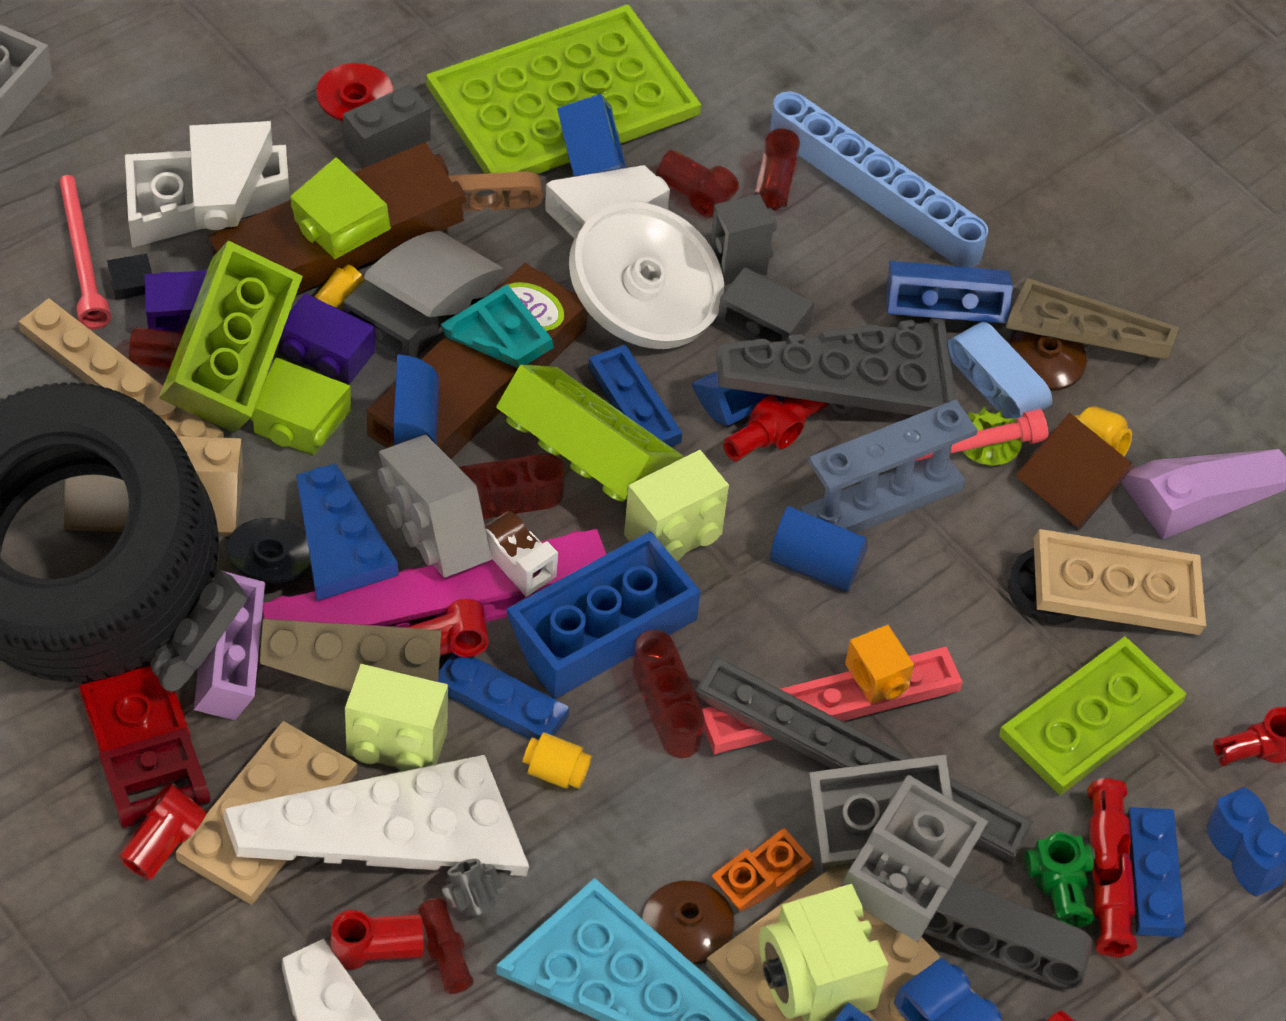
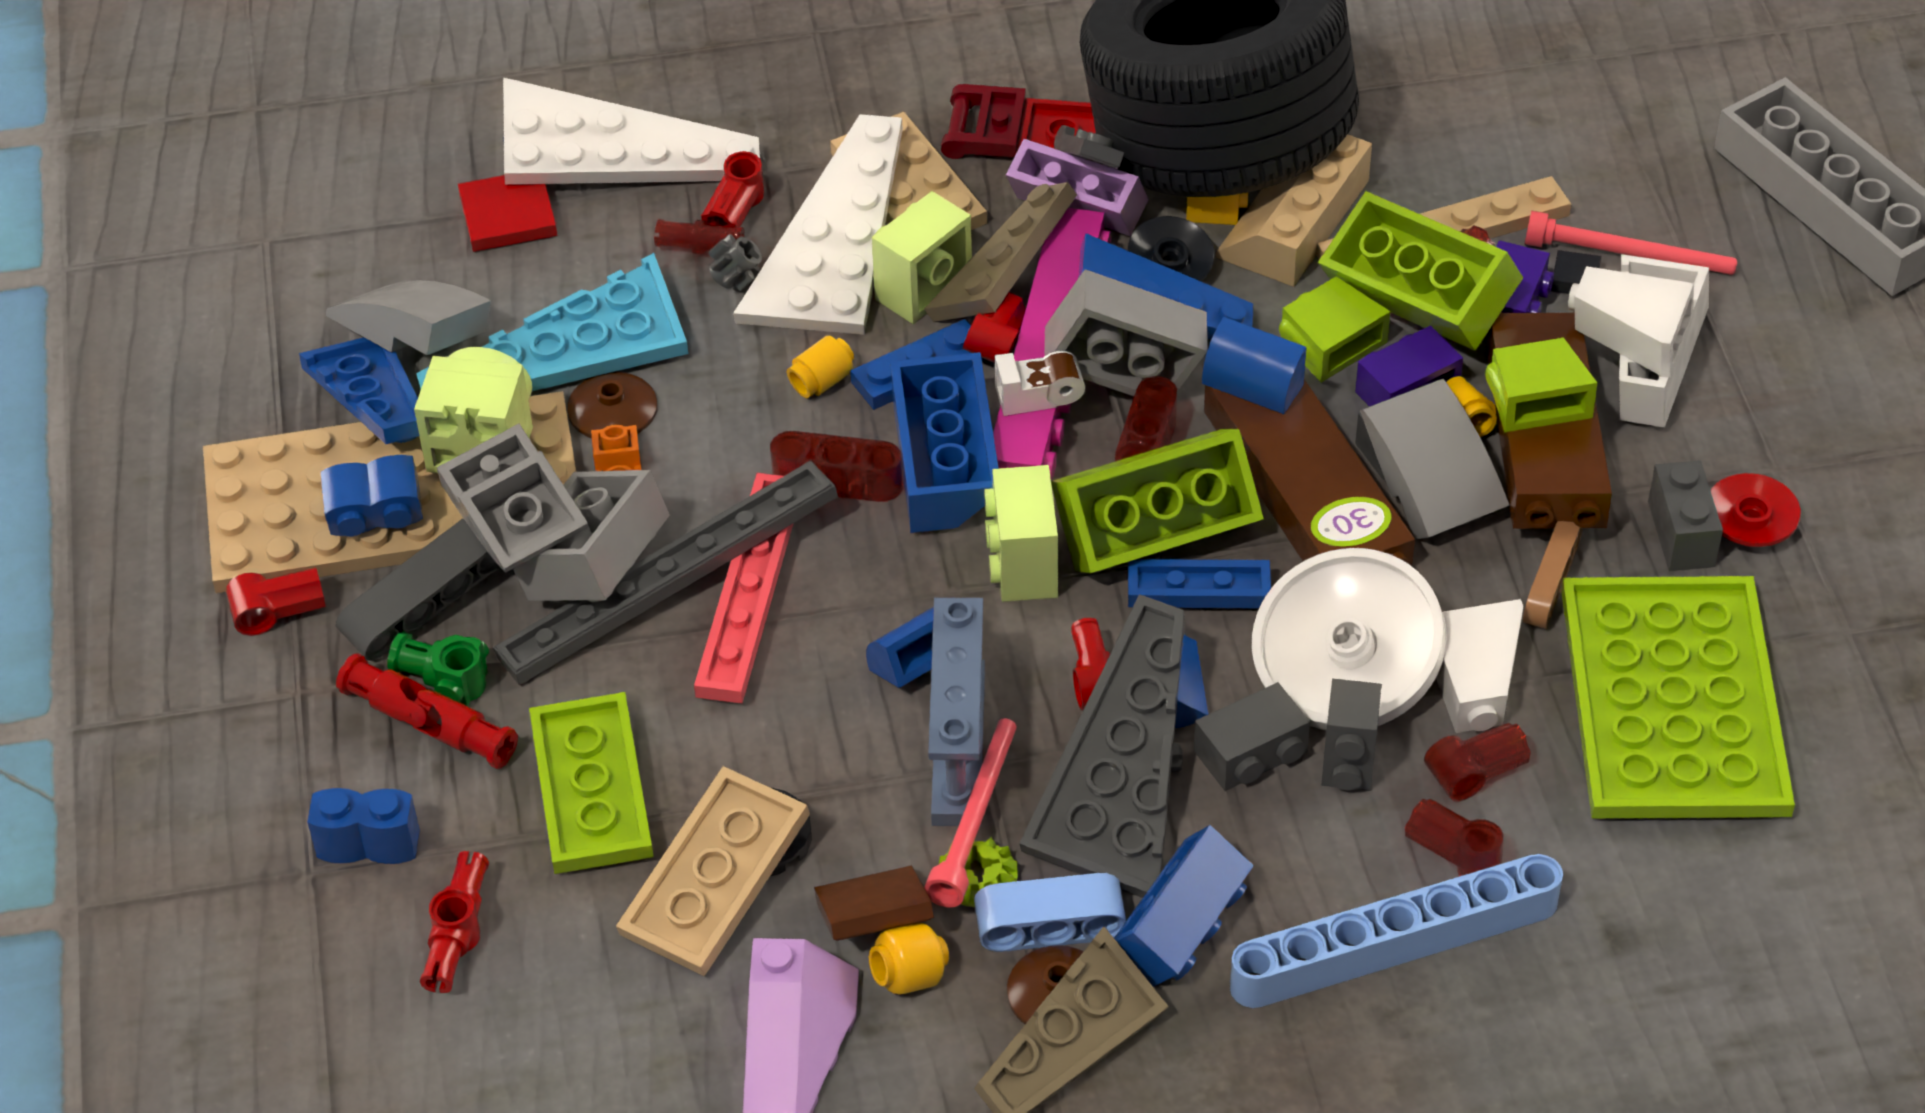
camera: 125 degrees right, 5 degrees down
red piece [117,783,207,880] -> none
teal wing [441,284,554,368] -> none
blue brick [557,94,627,177] -> none
light orange brick [845,625,914,704] -> none
blue plate [1127,807,1185,937] -> none

